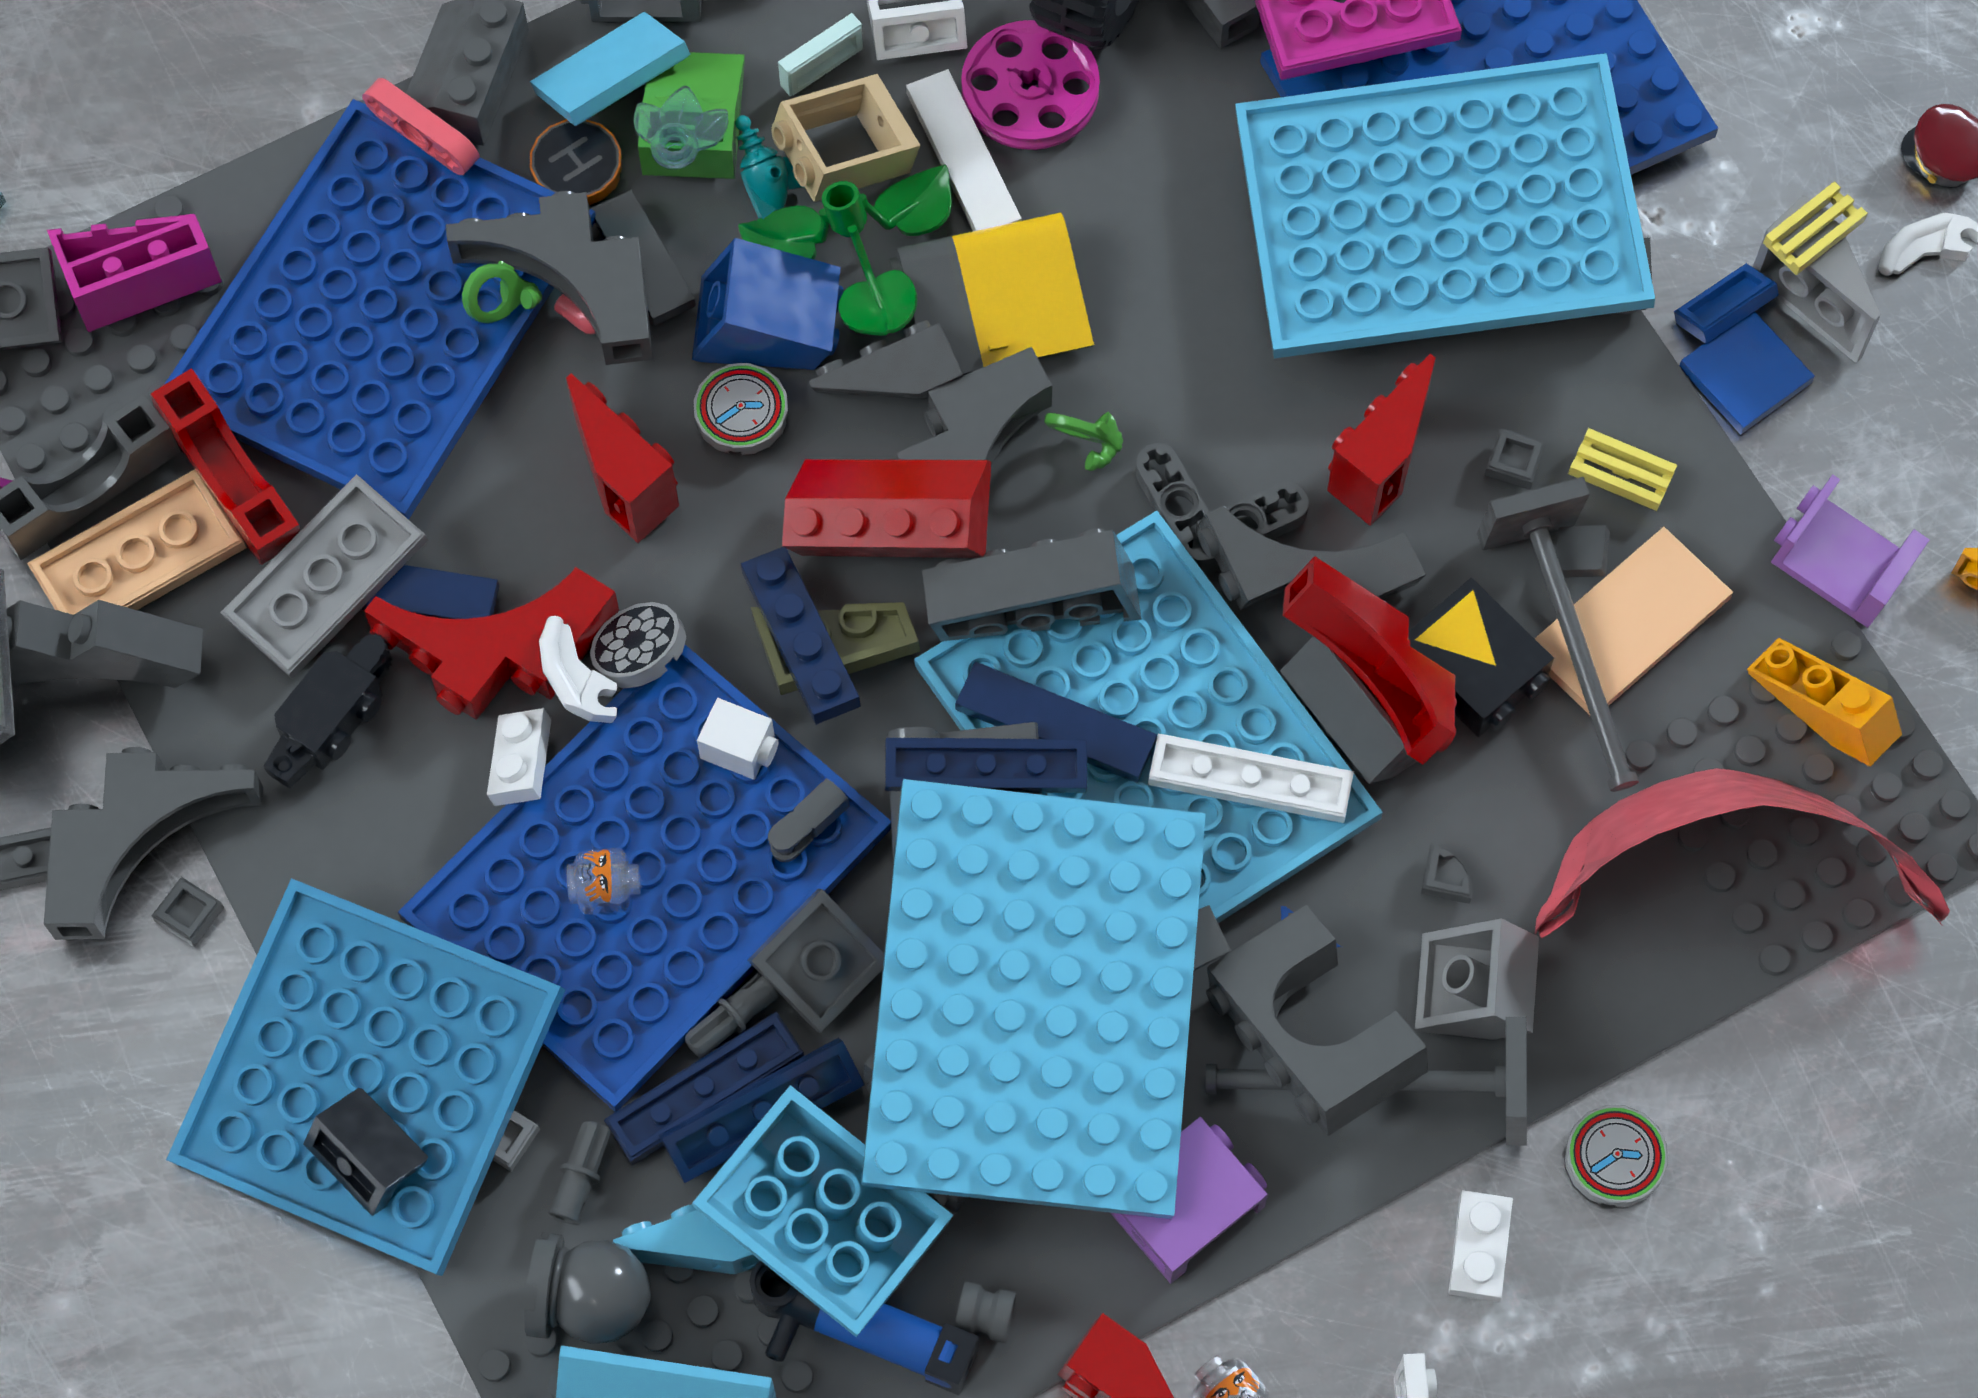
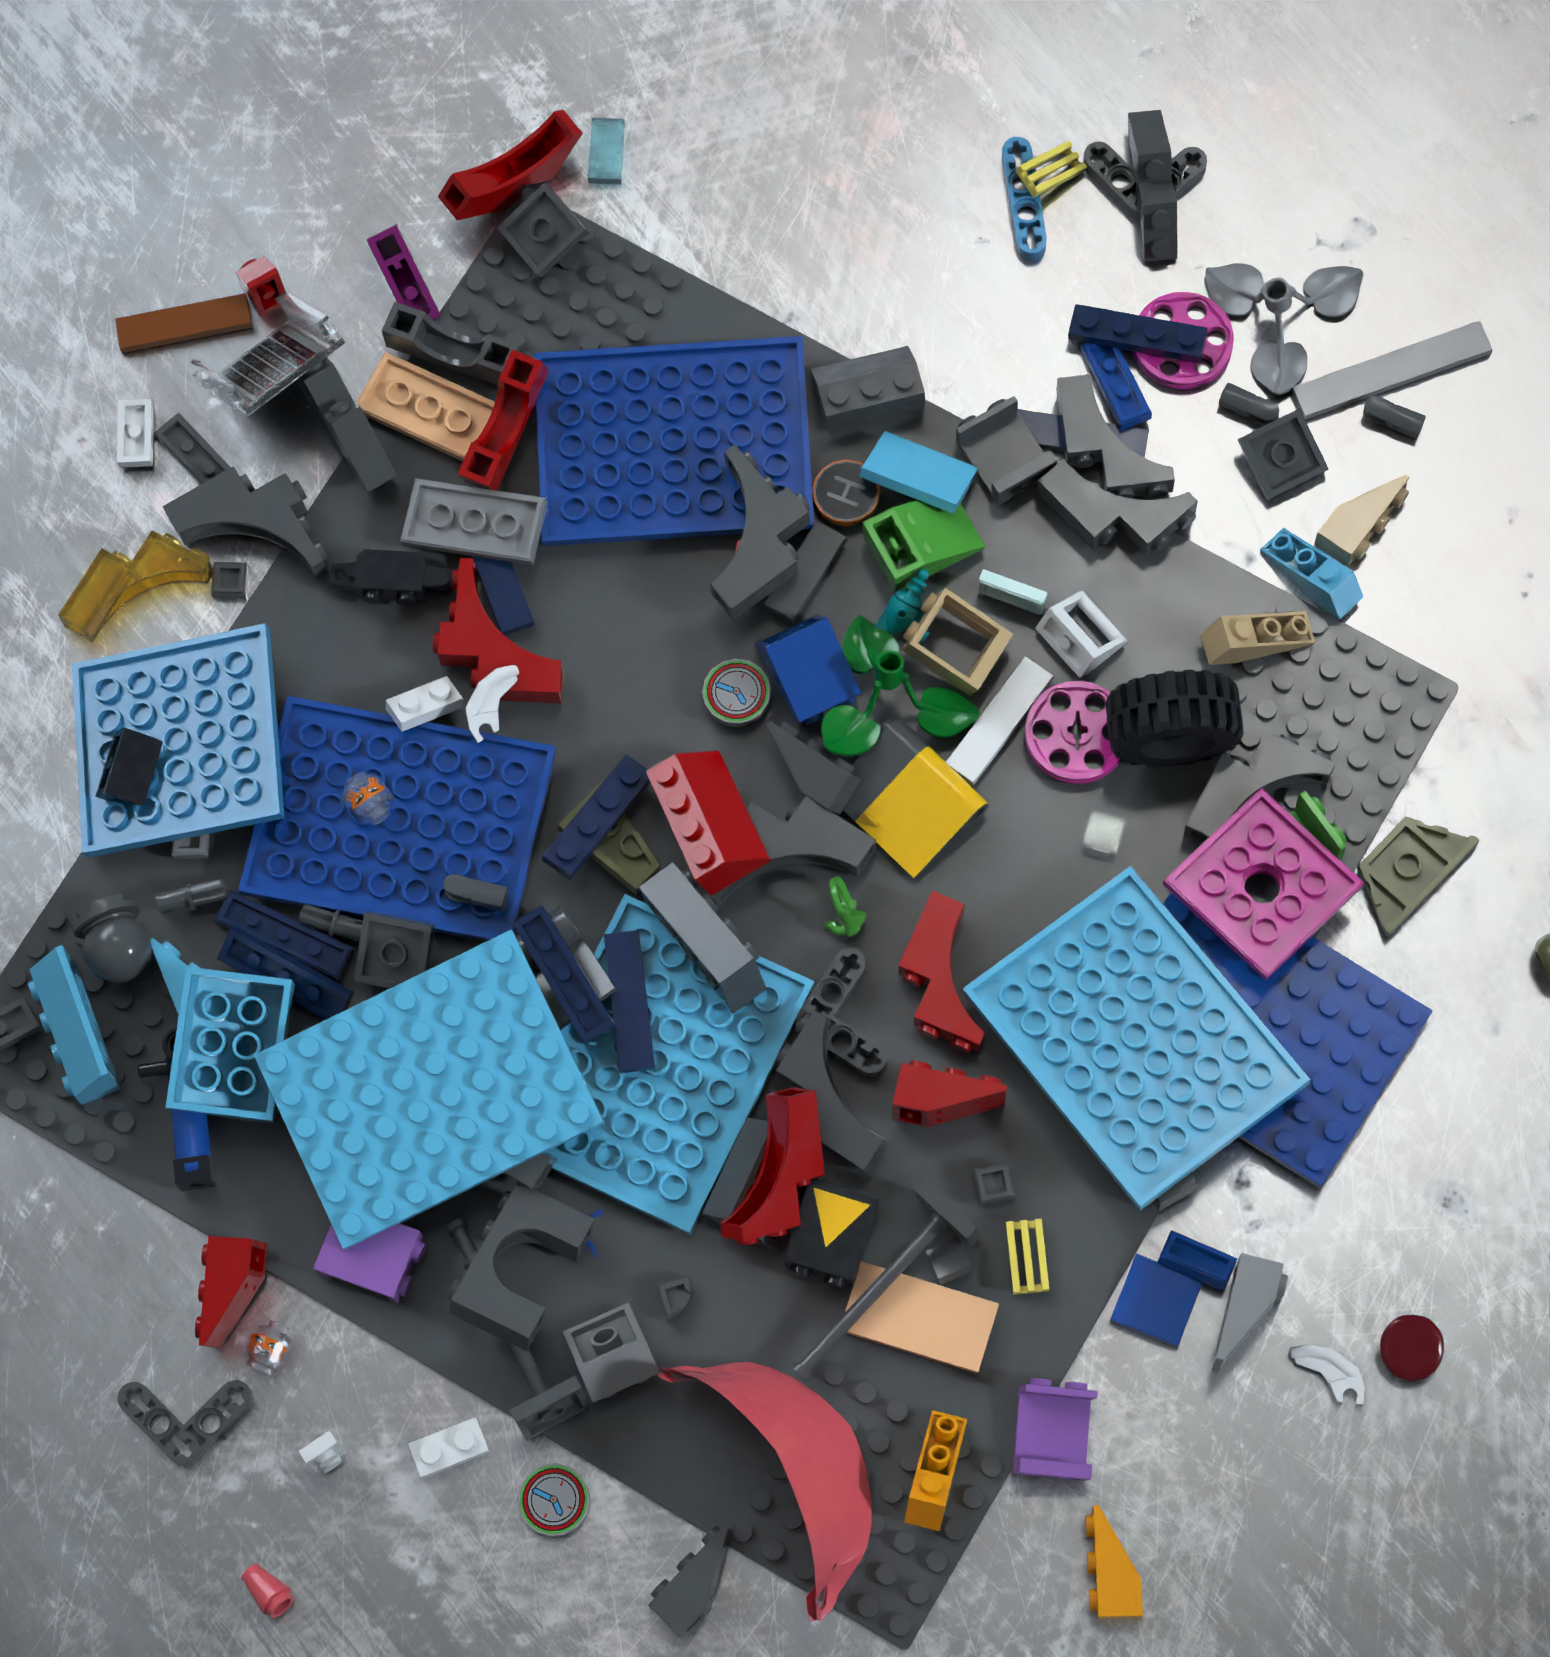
camera: 65 degrees right, 5 degrees up
dark pink wedge [47,214,222,332] -> none
coral beam [362,78,480,175] -> none
bright green piece [462,260,542,323] -> none
red slope [566,373,679,543] -> none
light grey tile [590,602,686,688] -> none
clear light blue plate [633,86,729,169] -> none
white brick [697,698,778,780] -> none
dark grey wheel [955,1281,1017,1343] -> none
white tile [1148,733,1354,823] -> none
light yellow tile [1763,181,1868,275] -> none
none -> clear yellow arch [58,530,213,642]
none -> dark grey slope [648,1525,733,1637]
none -> red arch [898,891,985,1053]
none -> clear tile [1082,810,1126,855]

